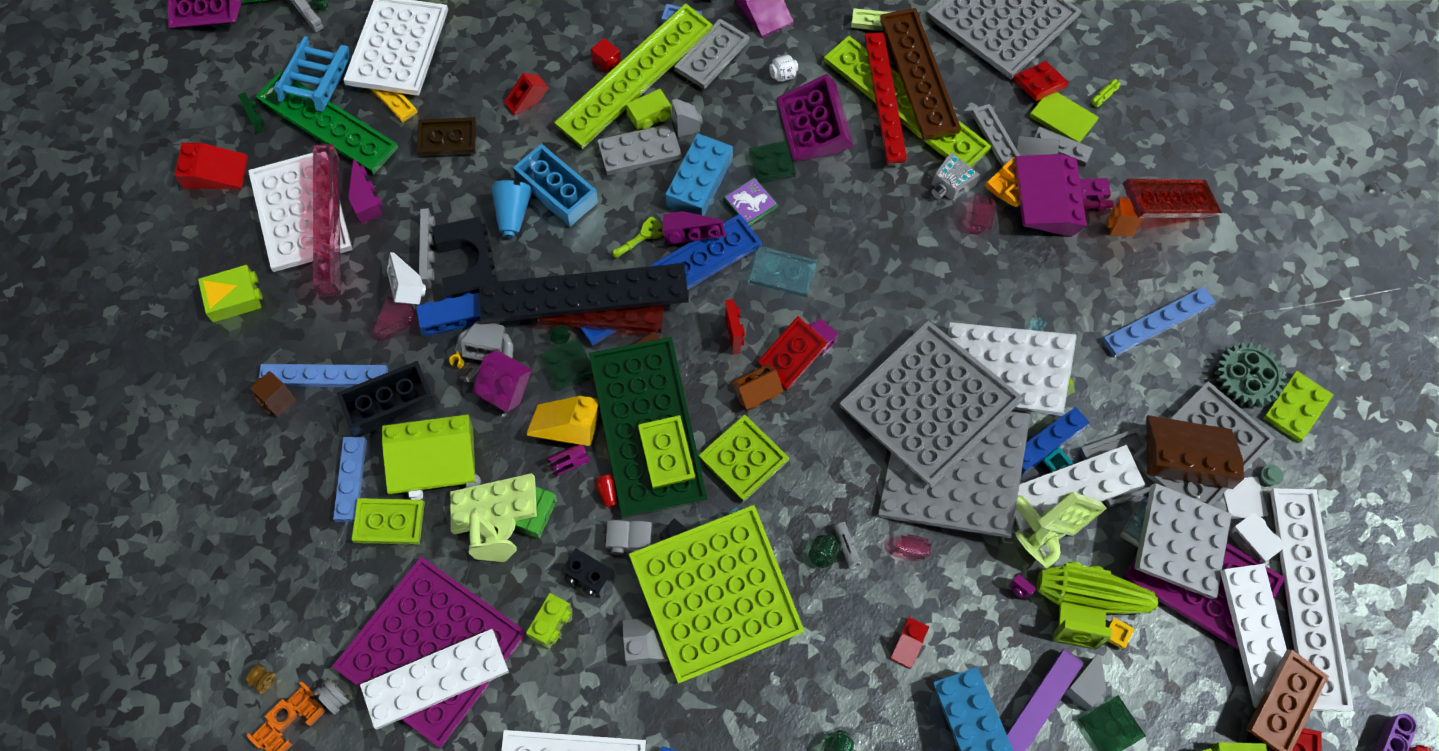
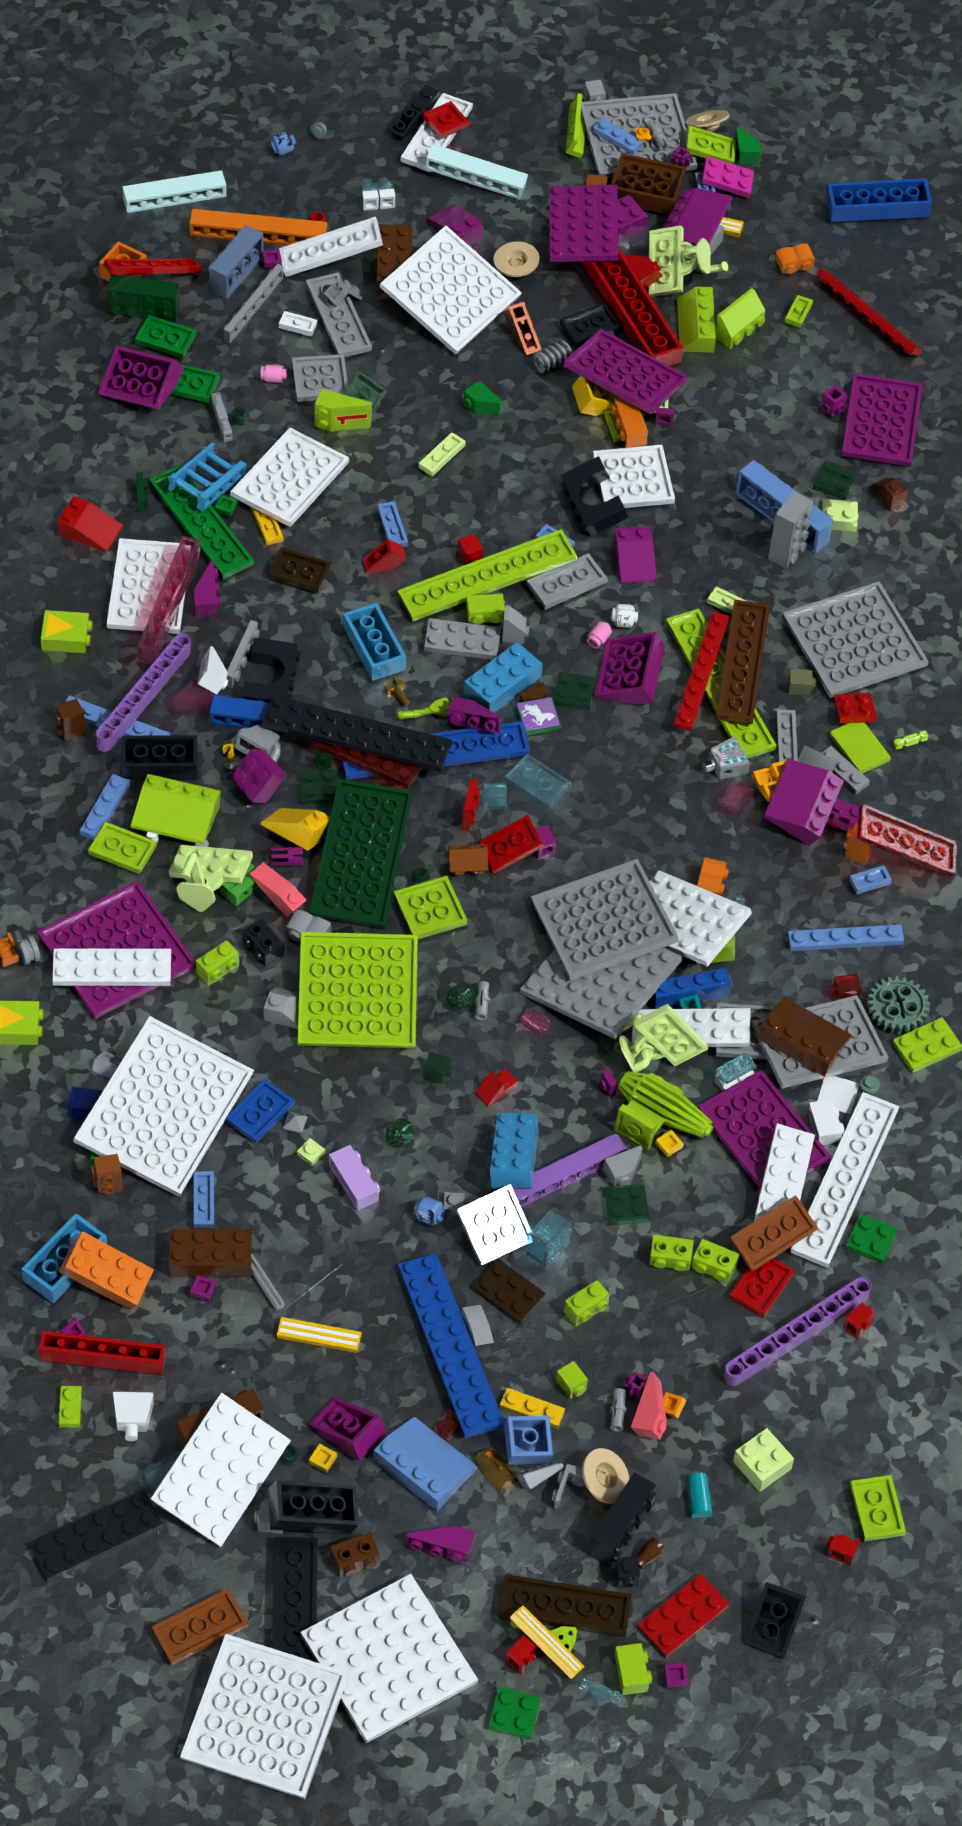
camera: 20 degrees right, 10 degrees down
dark azure cone [492,180,532,238] -> none
red cone [595,474,618,508] -> none
lime plate [638,415,695,489] -> none
light grey plate [1134,483,1232,599] -> none
none -> medium lavender beam [96,633,191,752]
none -> green plate [214,494,238,517]
none -> coral slope [249,862,306,918]
none -> medium blue plate [377,501,408,547]
none -> pearl gold bar [386,677,410,707]
none -> clear green plate [411,868,431,884]
none -> clear green brick [423,1052,454,1084]
none -> clear light blue brick [480,783,507,809]
none -> reddish brown cone [520,682,548,702]
none -> bright pink brick [587,622,612,649]
none -> orange brick [697,857,729,895]
none -> olive brick [788,669,816,696]
none -> clear red brick [830,974,862,1000]
none -> green plate [845,1213,898,1264]
none -> medium blue plate [849,865,892,894]

